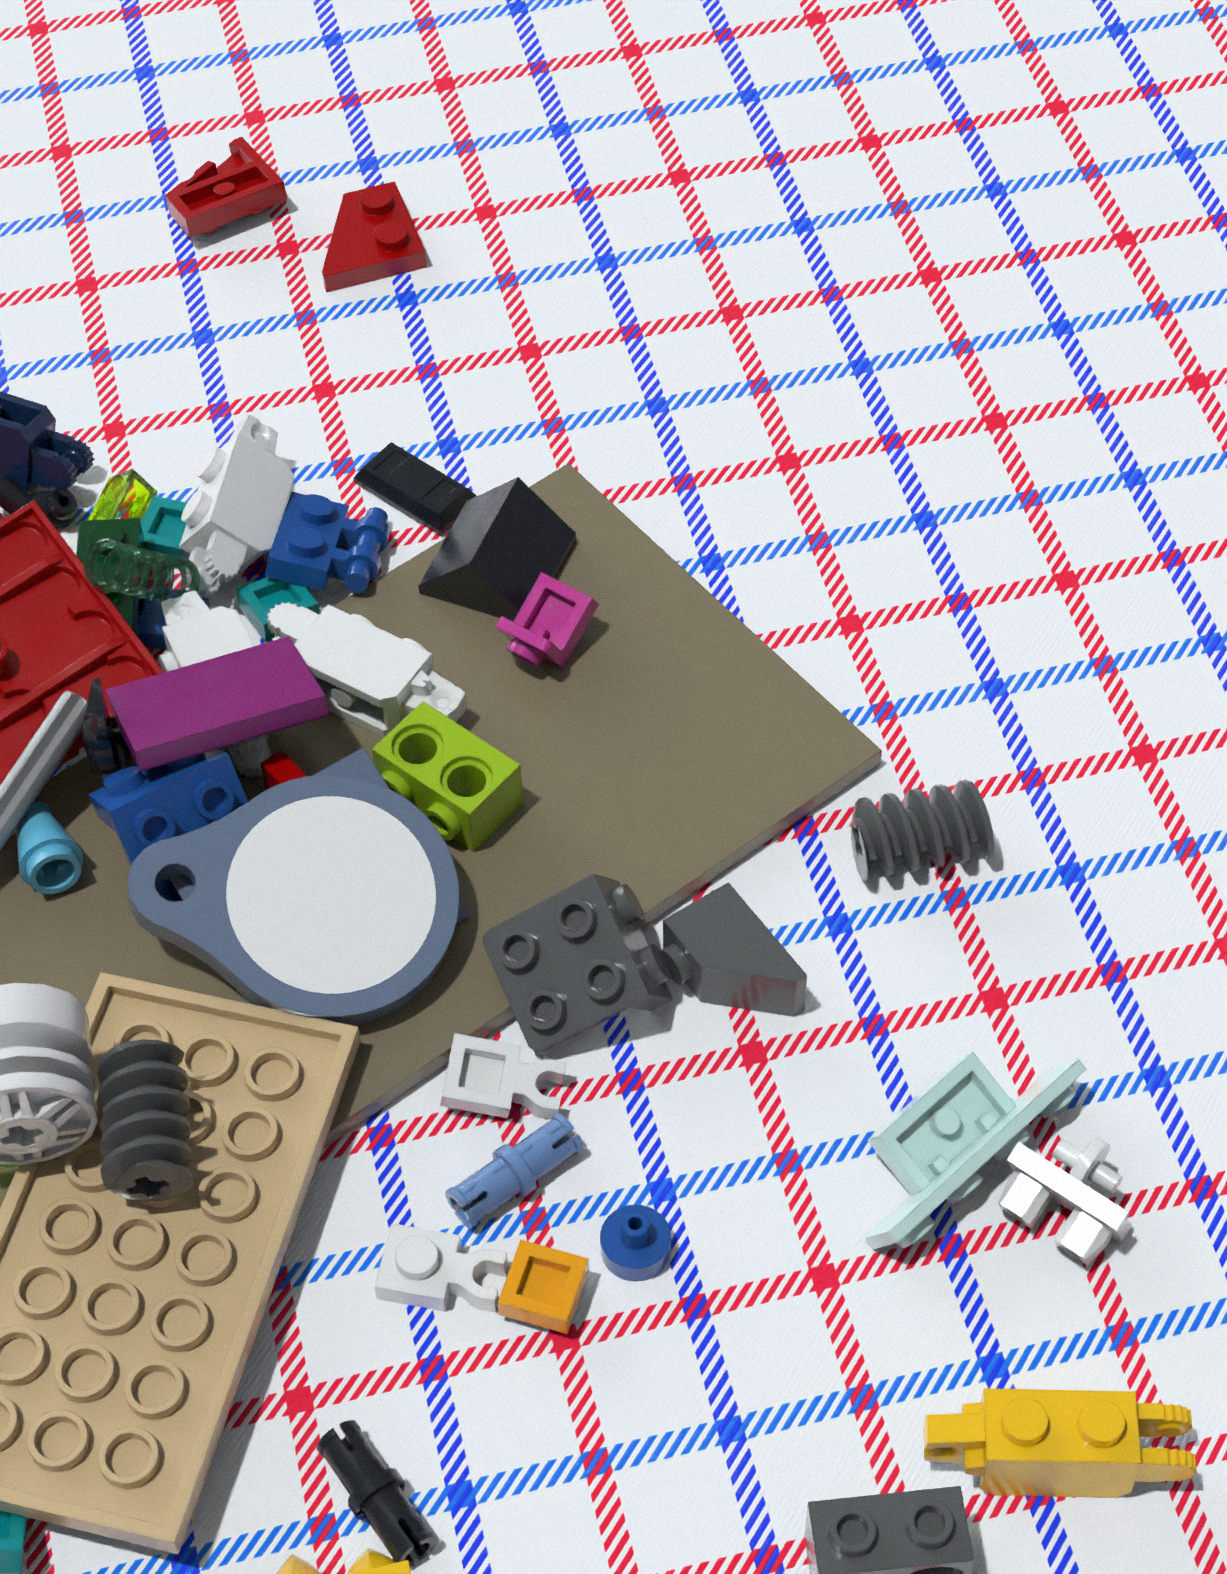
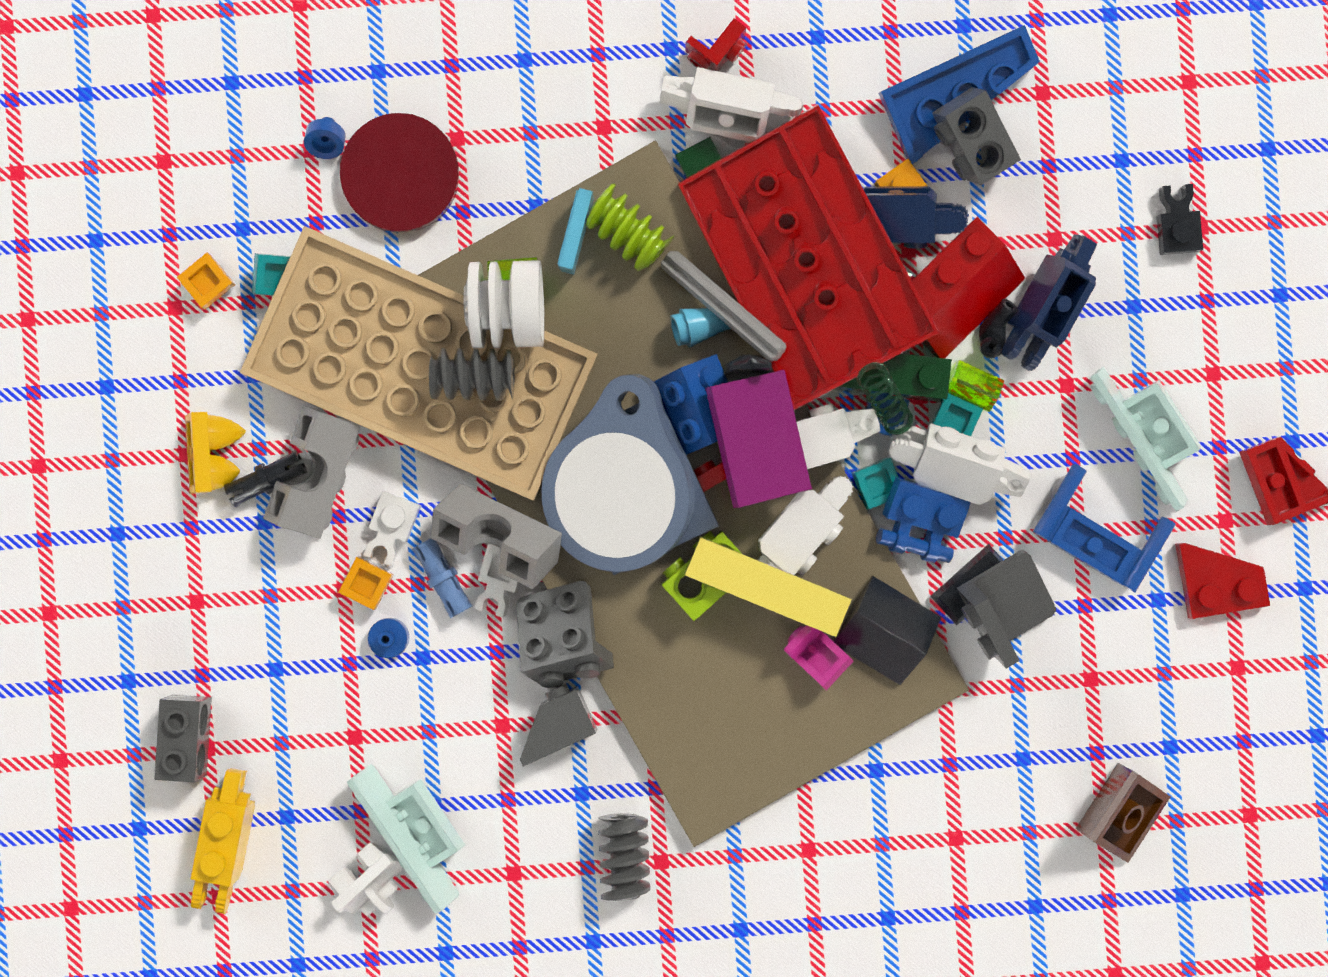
camera: 90 degrees right, 35 degrees up
none -> light grey arch [263,406,360,539]
none -> light grey arch [431,483,562,589]
none -> light yellow tile [685,537,852,637]
none -> dark grey bracket [957,550,1056,669]
none -> blue plate [1033,463,1176,593]
none -> reddish brown slope [1076,763,1171,863]
none -> light aqua bracket [1091,367,1202,512]

